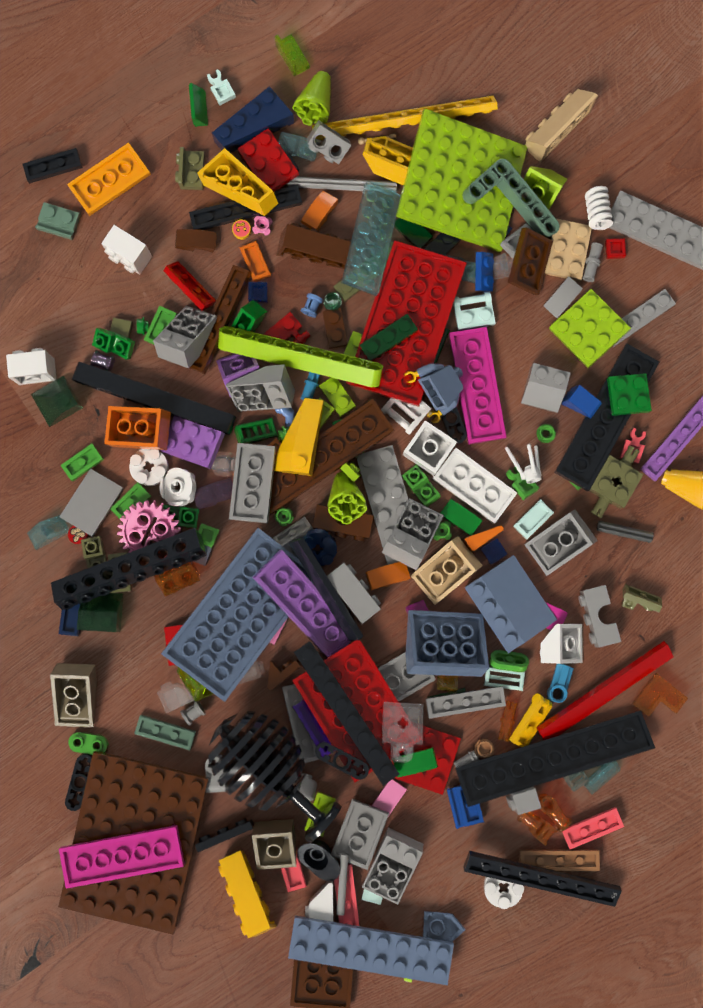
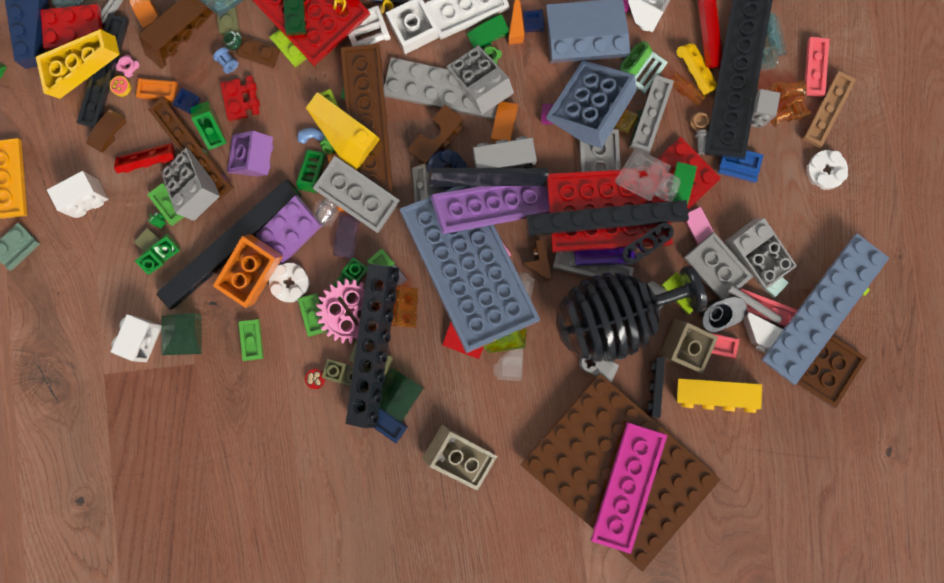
camera: 60 degrees left, 0 degrees up
clear light blue slope [27,515,69,550] -> none
light grey tile [59,468,124,537] -> none
black beam [65,754,92,811] -> none
bright green plate [68,732,109,755] -> none
clear purple bush [90,350,115,372] -> none
sand green tile [134,715,196,750] -> none
white plate [159,468,196,507] -> none
olive bracket [175,147,205,190] -> none
light grey bush [180,700,206,725] -> none
lime beam [218,326,383,387] -> none
light grey slope [226,364,295,412] -> none
bright green plate [275,507,293,526] -> none
dark azure axle [300,372,320,400] -> none
lime plate [319,377,356,418] -> none
lime cone [327,472,367,524] -> none
lime plate [340,462,361,482] -> none
bright green slope [401,464,441,507] -> none
tan slope [410,536,483,605] -> none
sand blue plate [423,911,466,942] -> none
black plate [463,850,622,907] -> none
dark azure piece [547,664,574,703] -> none

